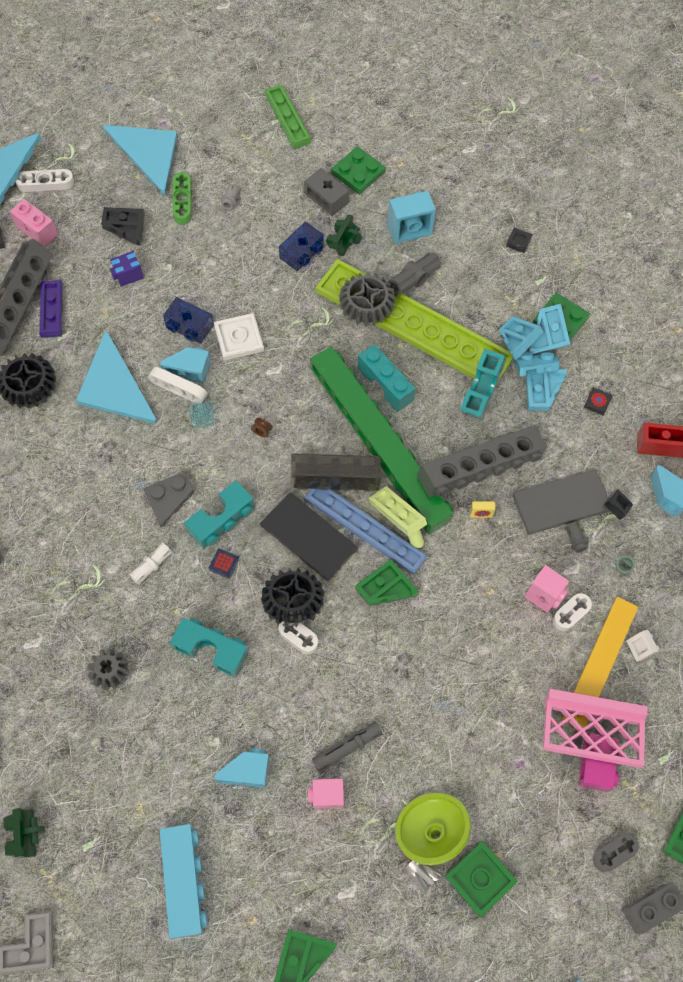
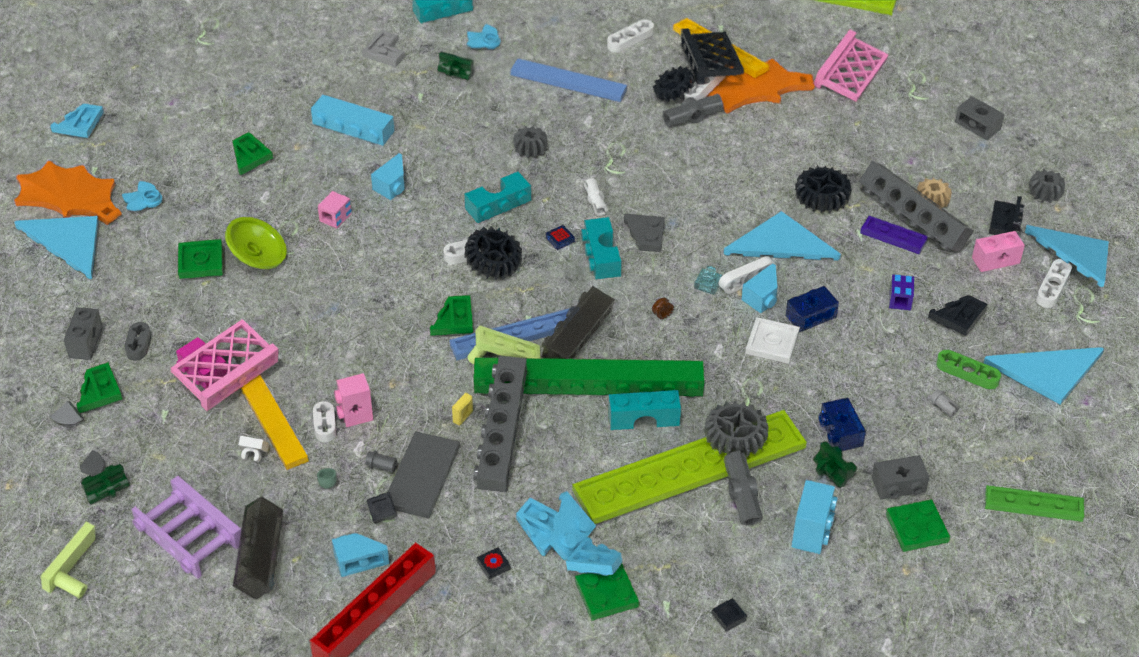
camera: 125 degrees right, 20 degrees down
black tile [260,492,358,582] -> none
dark grey pin [312,721,383,773] -> none
teal arch [460,348,506,420] -> none
medium azure wing [499,316,543,360] -> none

